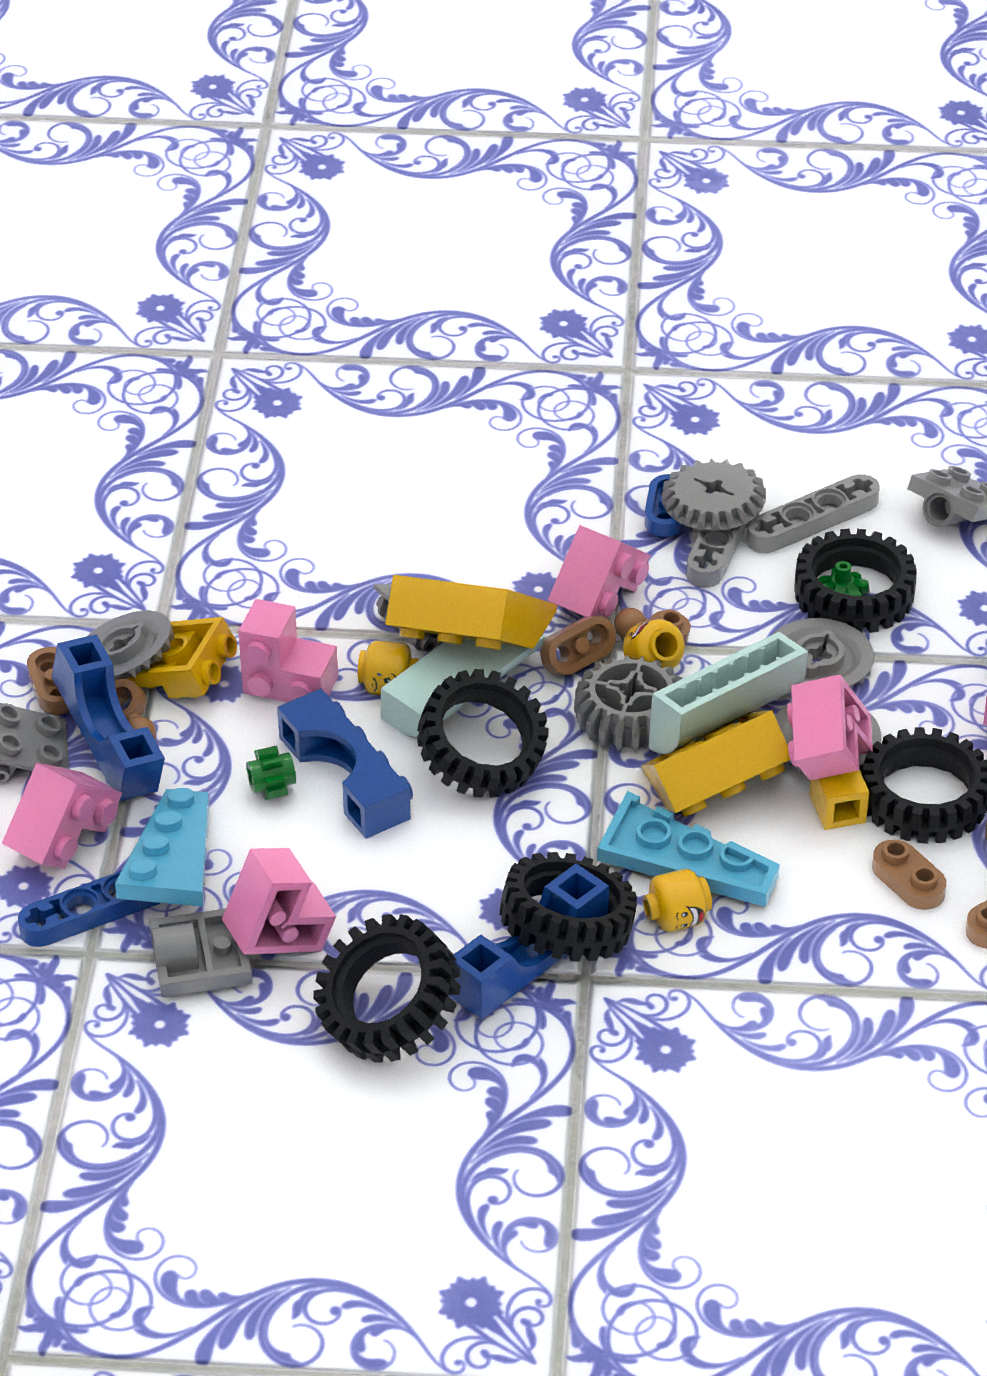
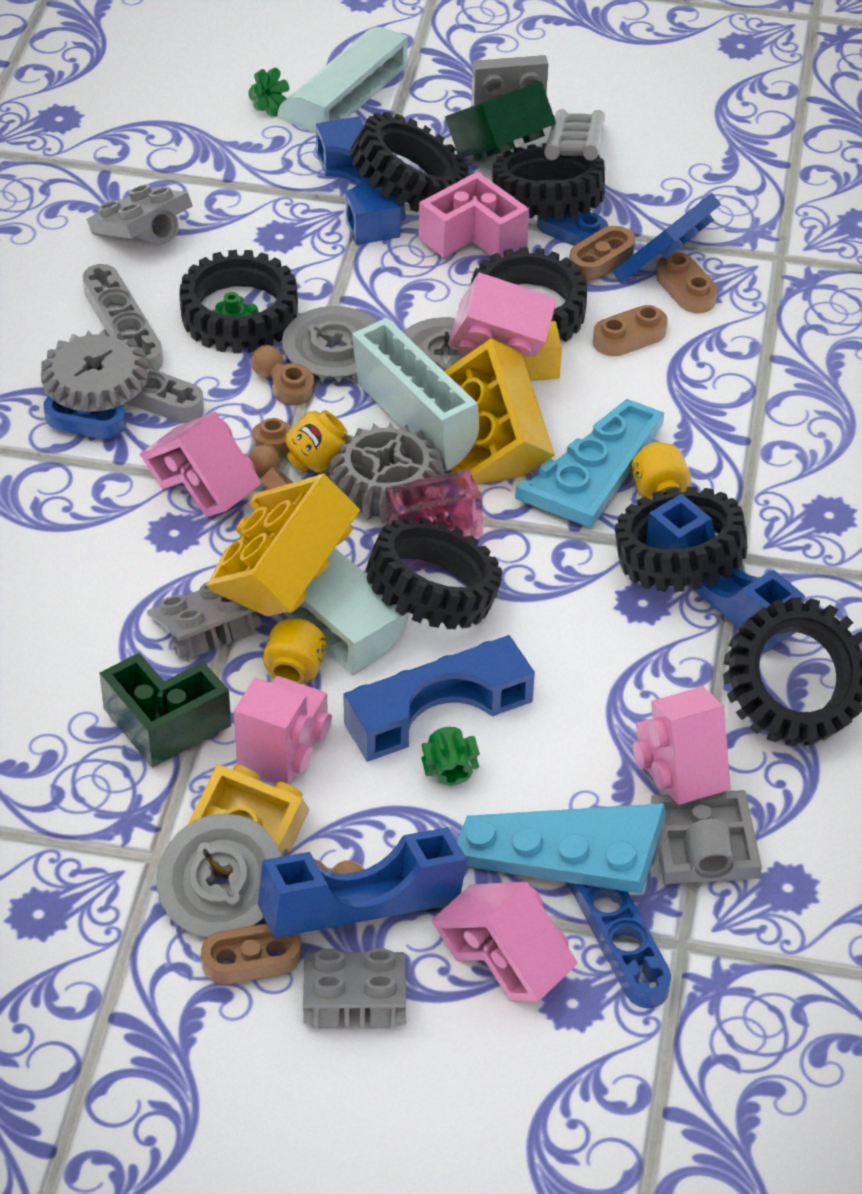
camera: 85 degrees left, 5 degrees up
none -> dark green brick [99,653,231,768]
none -> medium nougat plate [251,345,314,405]
none -> clear pink brick [386,469,483,538]

